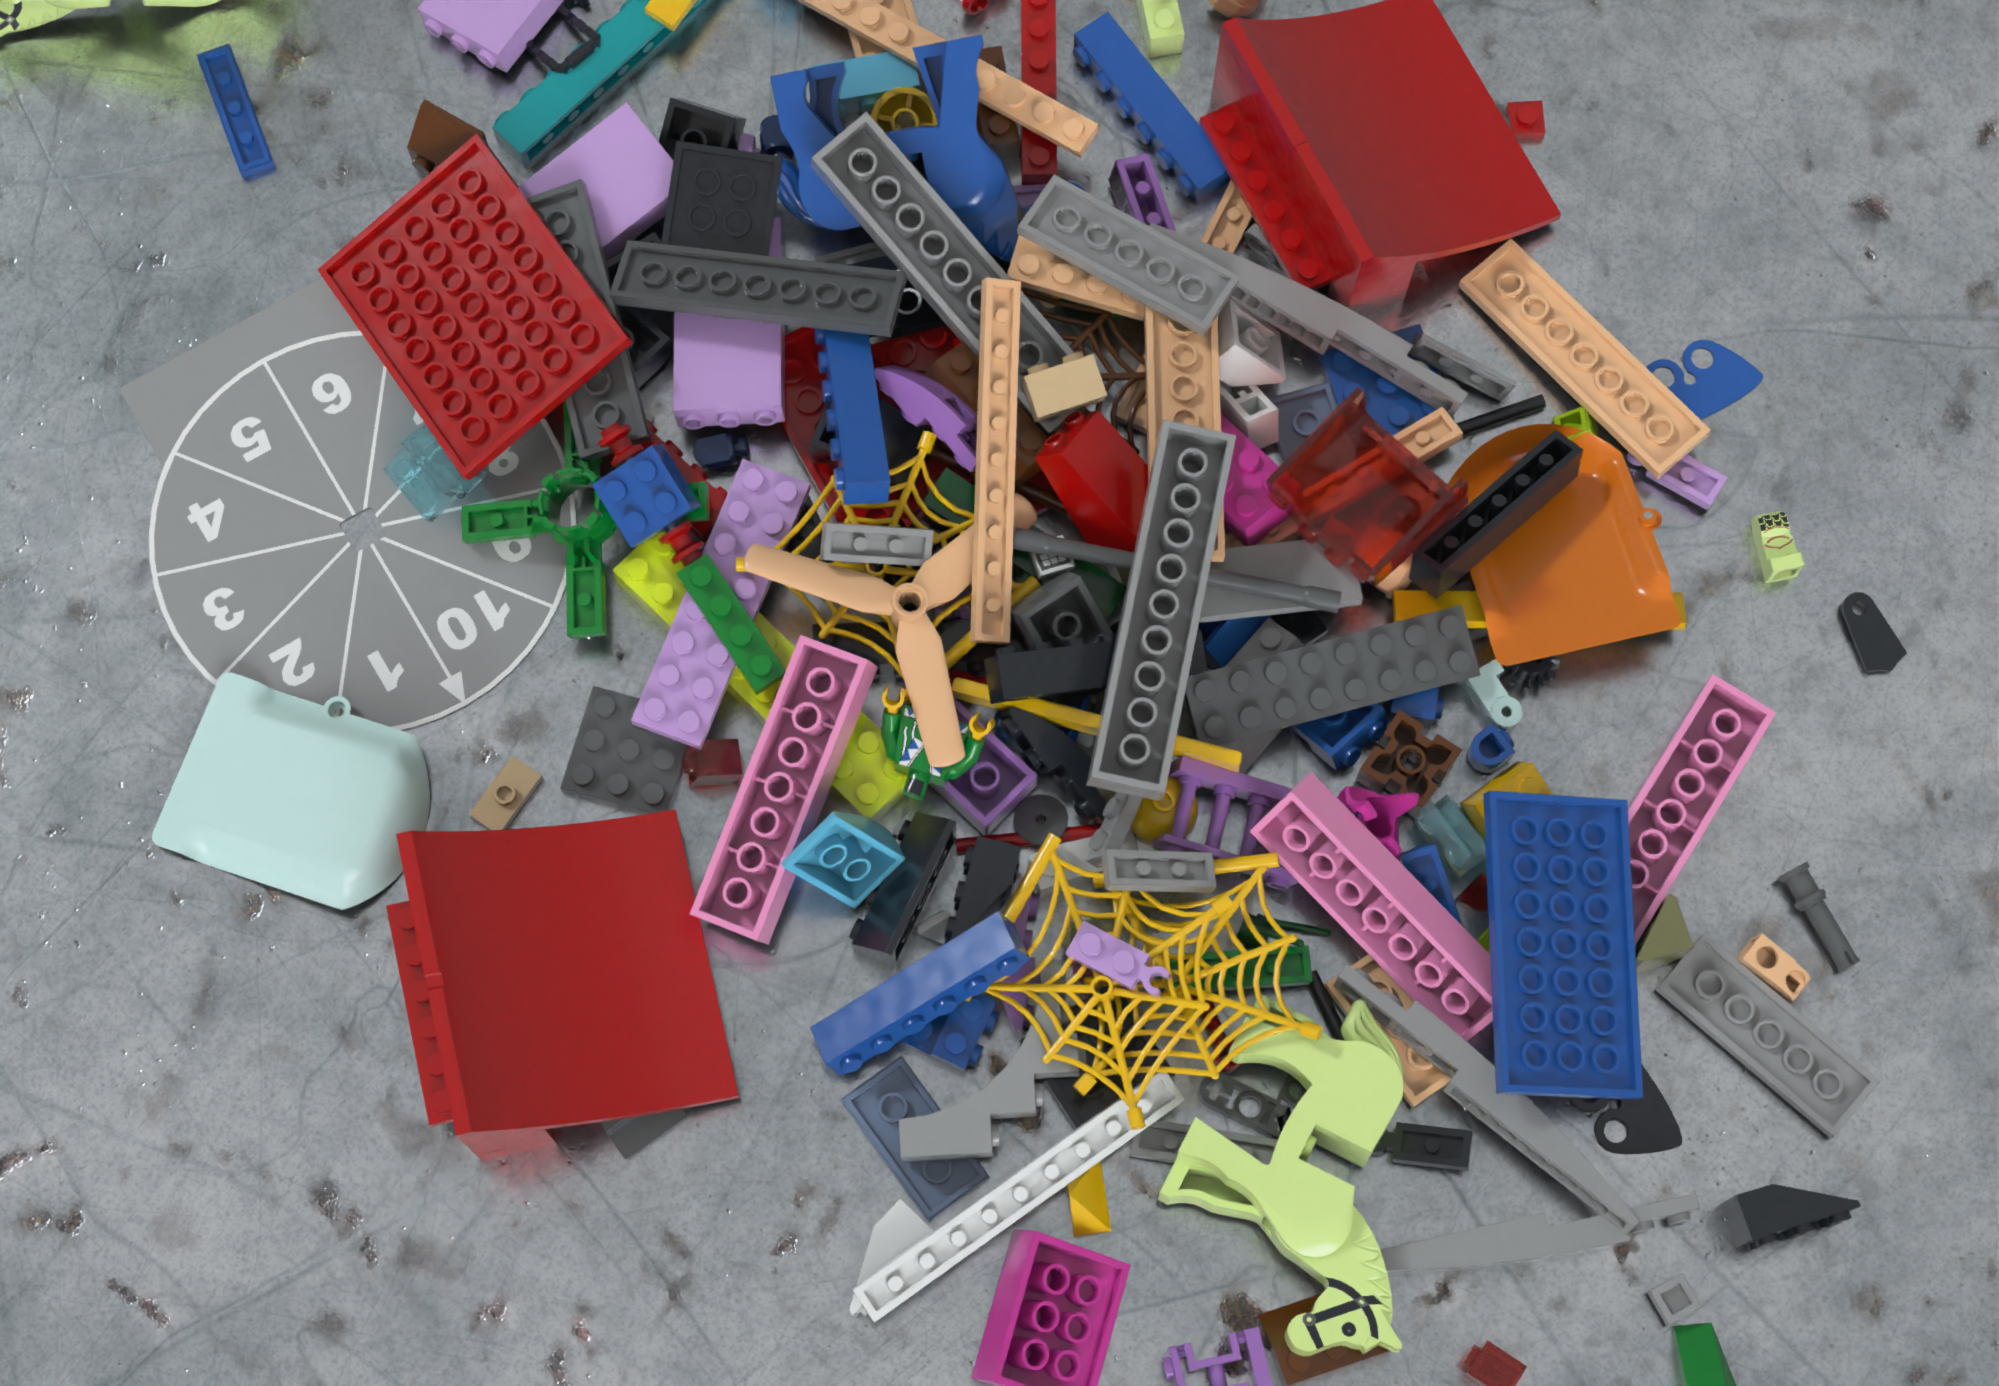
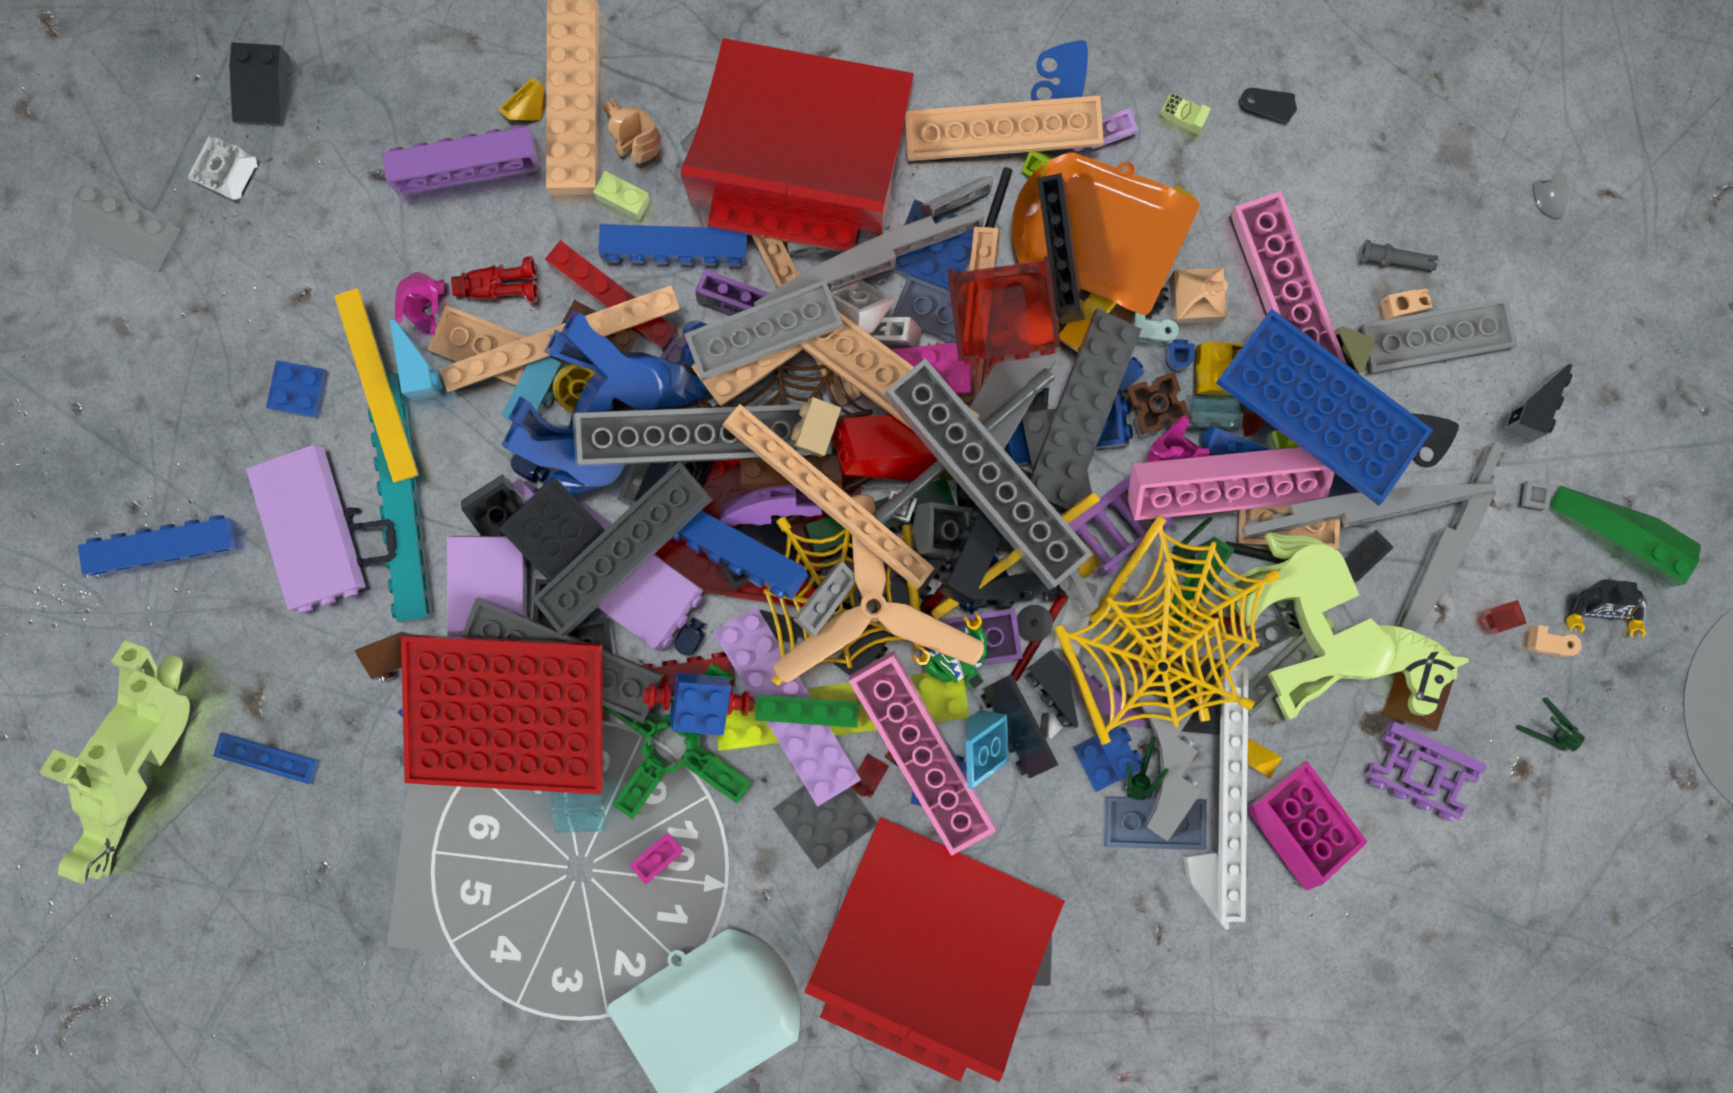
camera: 50 degrees left, 10 degrees up
tan plate [469,756,543,830] -> none
blue brick [810,911,1031,1075] -> none
lavender plate [1065,921,1171,997] -> none
light grey plate [1101,849,1217,893] -> none
red plate [1506,101,1546,139] -> none
none -> dark pink plate [629,832,684,885]
none -> dark green plant [1125,736,1169,800]
none -> light nougat piece [1170,268,1229,325]

